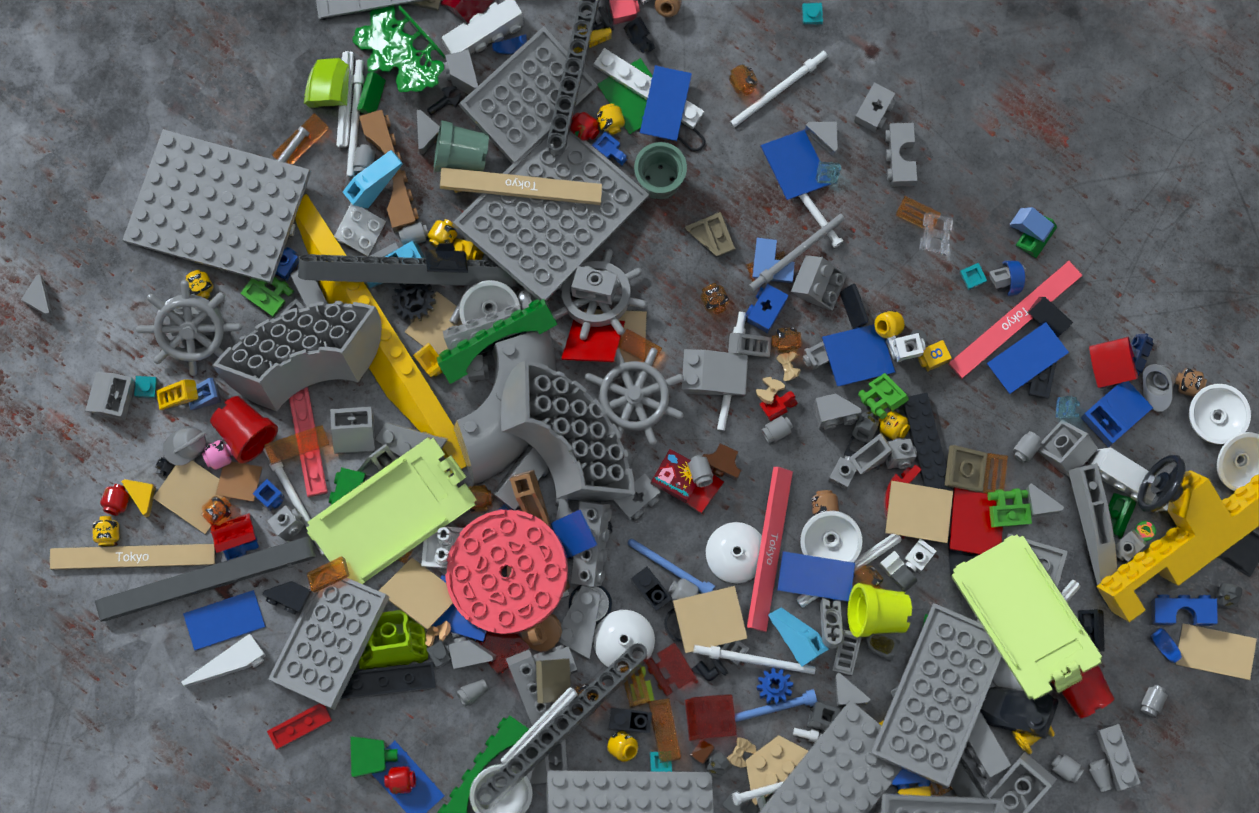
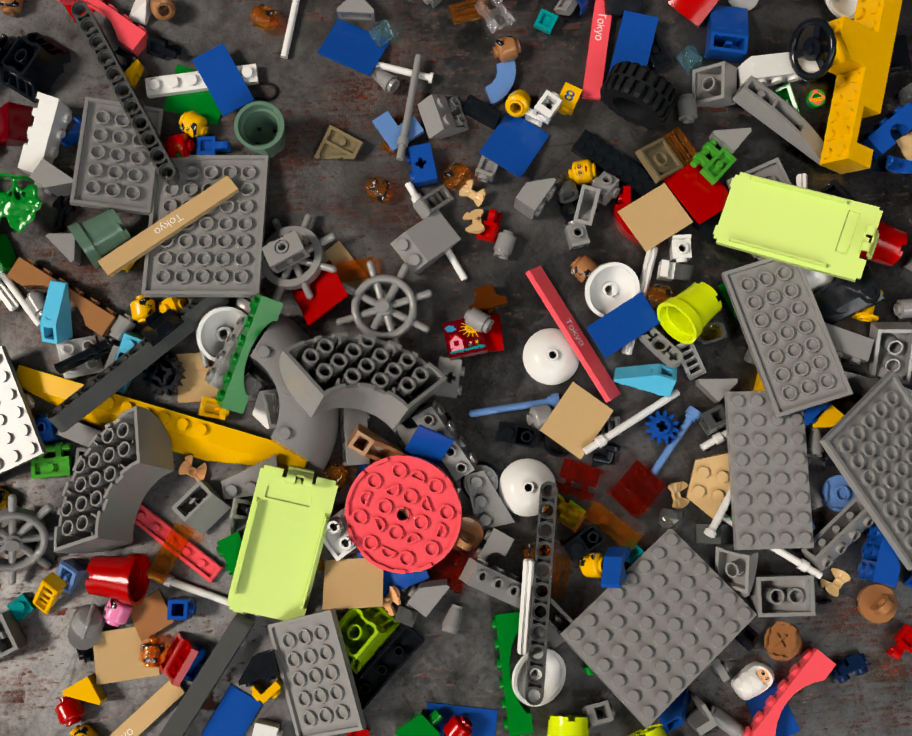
camera: 40 degrees left, 5 degrees up
light grey brick [268,505,305,541] -> none
clear orange tile [307,556,350,593] -> none
dark tan tile [536,658,571,703] -> none
reddish brown slope [690,740,715,765] -> none
bright green plate [858,373,909,419] -> none
light grey brick [1115,528,1147,561] -> none
none -> black pin [54,336,113,375]
none -> light nougat piece [178,455,207,482]
none -> yellow bracket [250,678,283,704]
none -> white slope [252,389,279,429]
none -> light grey cone [372,68,400,93]
none -> medium blue tile [485,60,516,106]
none -> medium nougat head [492,35,521,62]
none -> clear orange tile [545,556,571,598]
none -> black tyre [600,61,677,128]
none -> blue slope [601,547,630,588]

